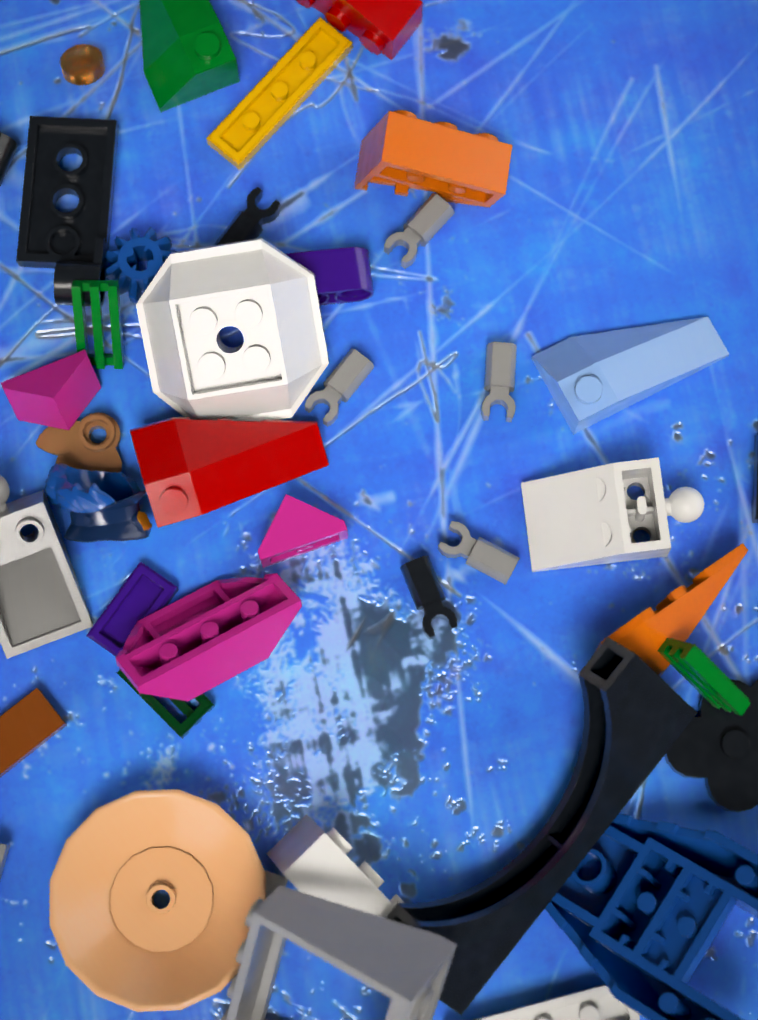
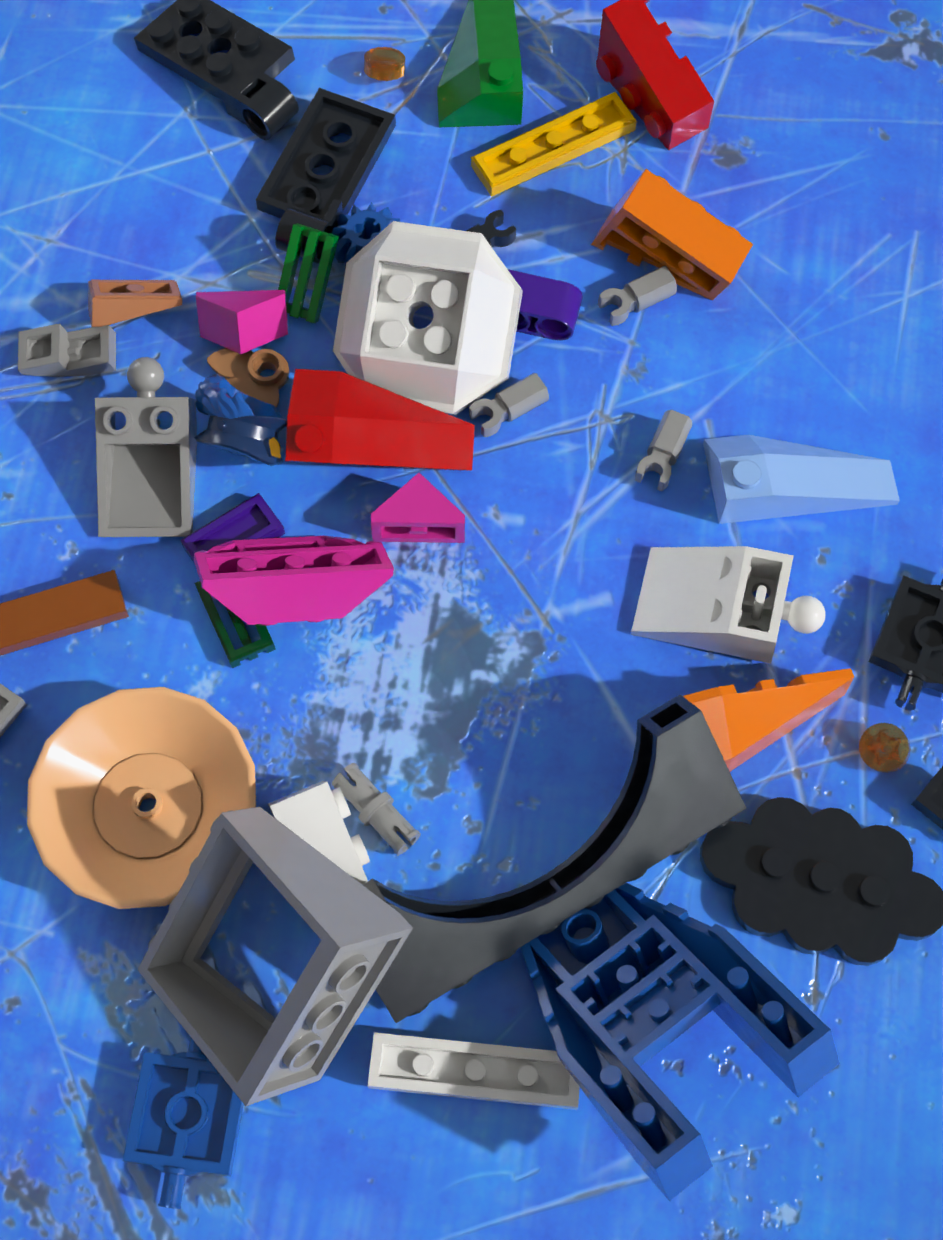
camera: 20 degrees right, 10 degrees down
black bar [400,556,457,640] -> none
light grey bar [438,521,520,585] -> none
green tile [658,638,751,716] -> none
none -> light grey pin [332,763,421,856]

